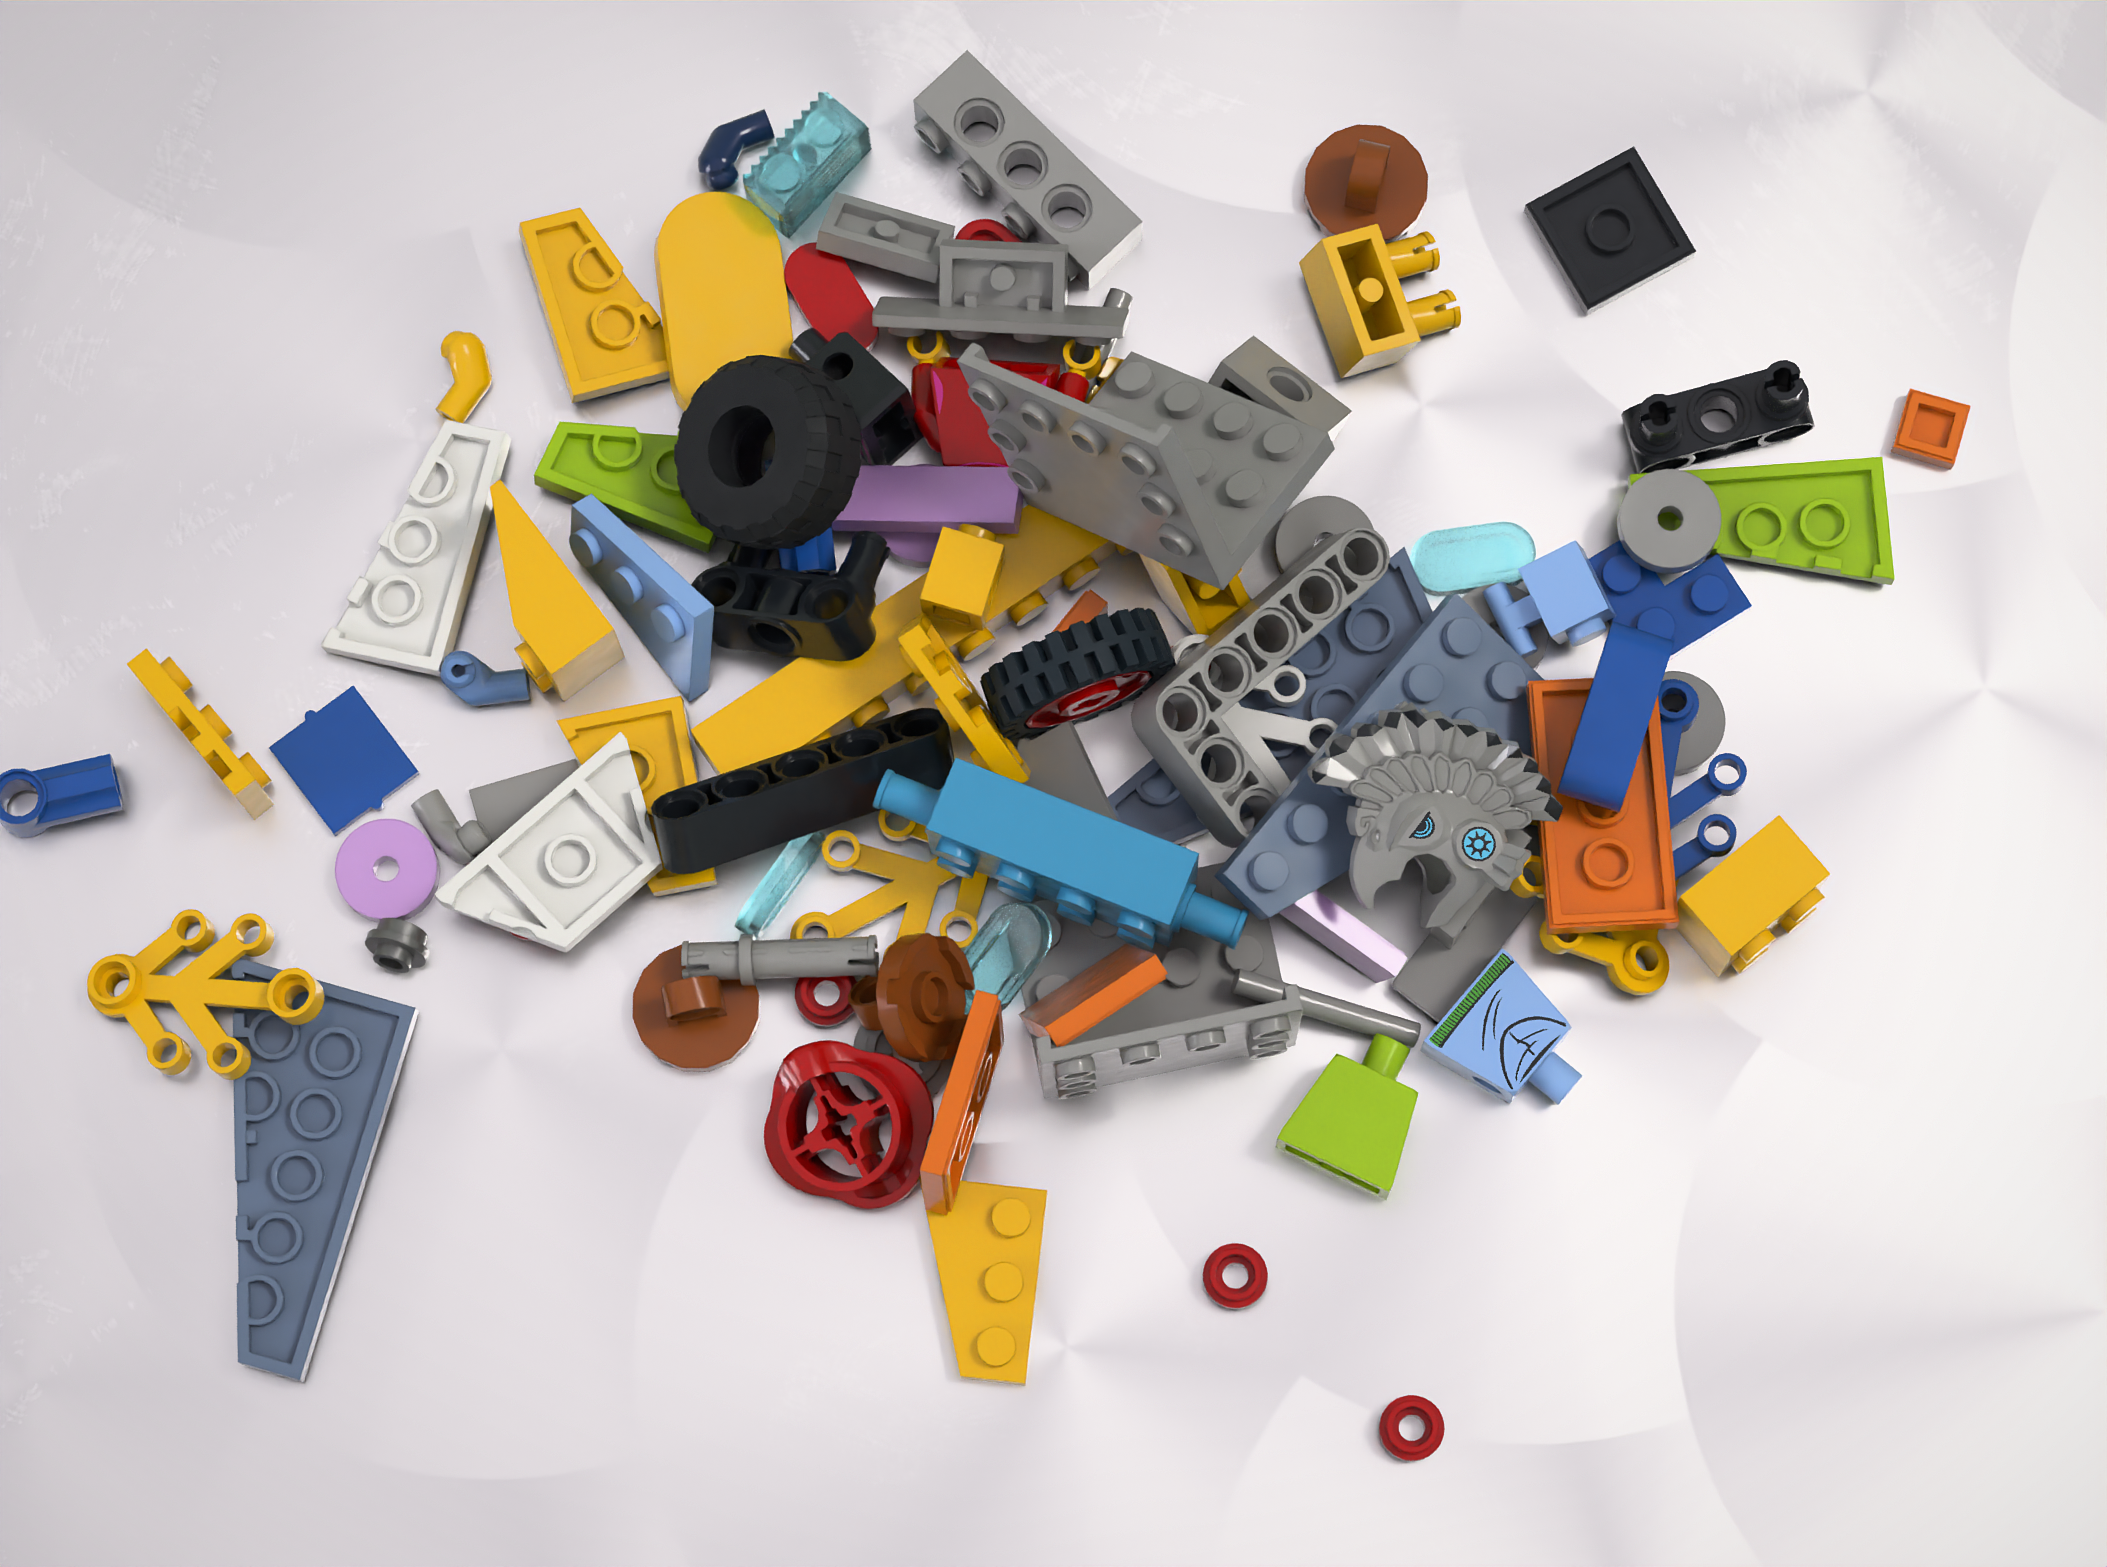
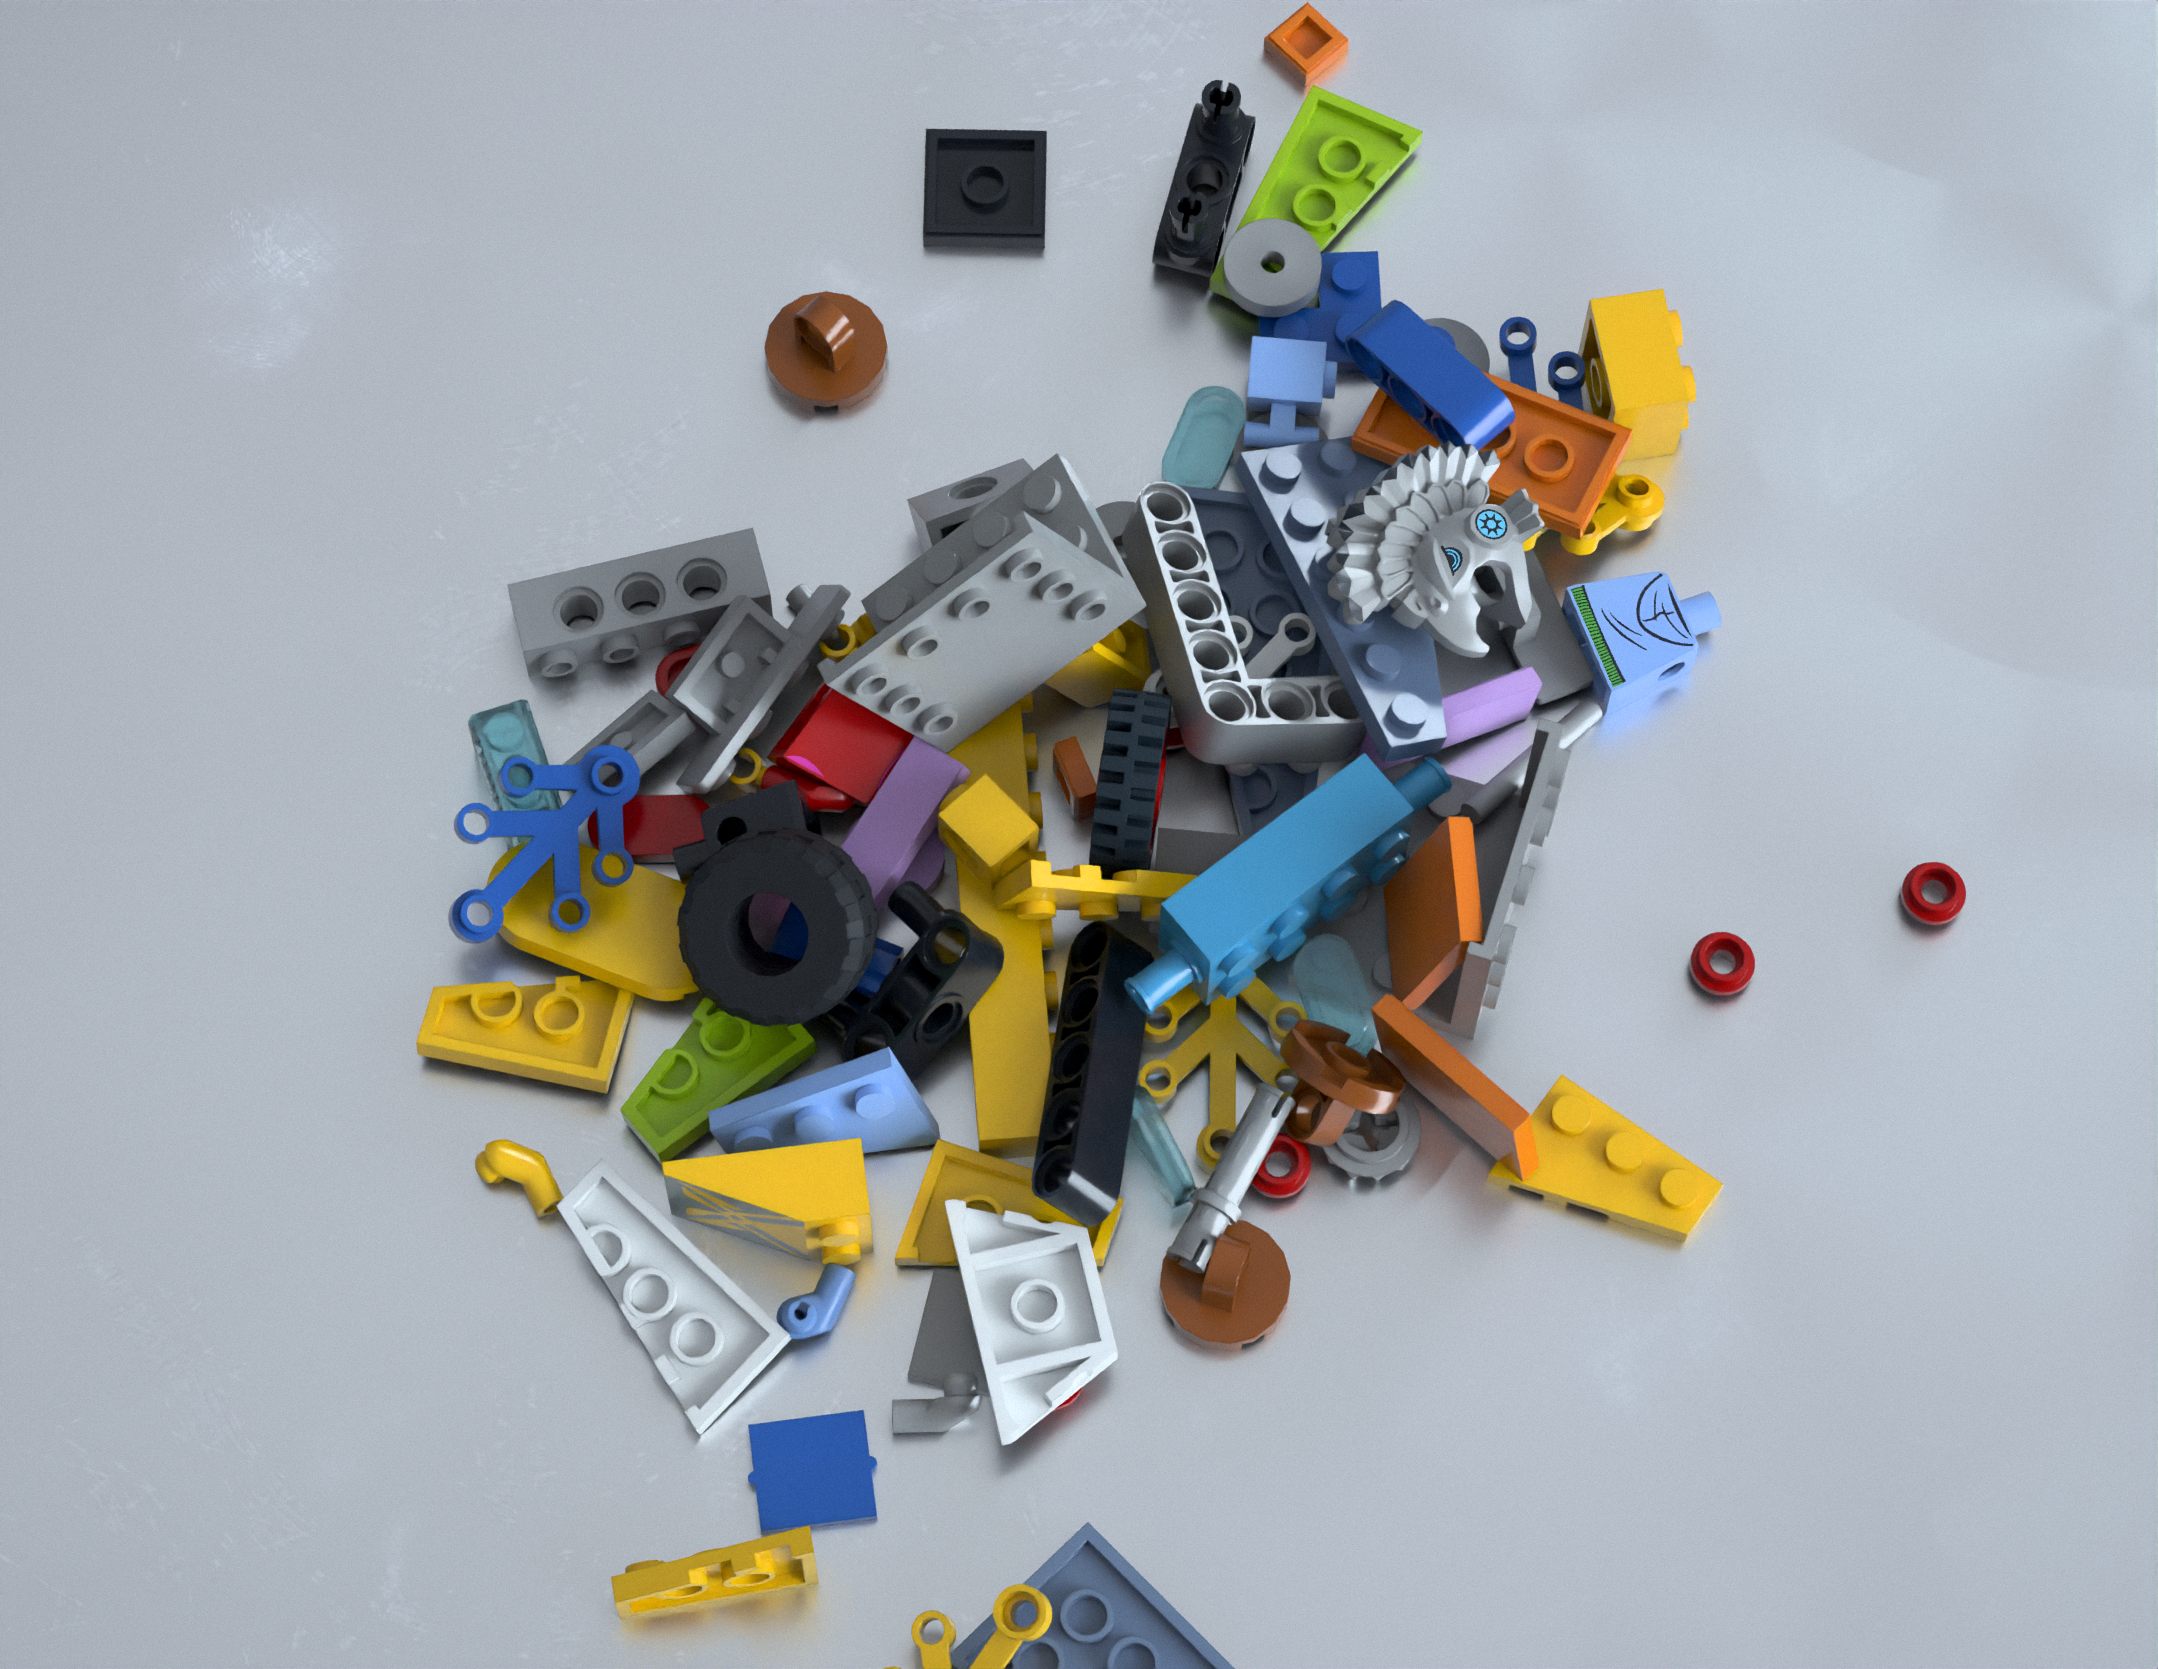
camera: 65 degrees left, 10 degrees down
lavender piece [335,819,440,923] -> none
flat silver plate [365,918,429,973] -> none
dark blue arm [698,109,775,190] -> none
red piece [764,1040,934,1209] -> none
lime torso [1276,1033,1419,1200] -> none
yellow brick [1299,224,1461,378] -> none
none -> blue plant [448,745,640,944]

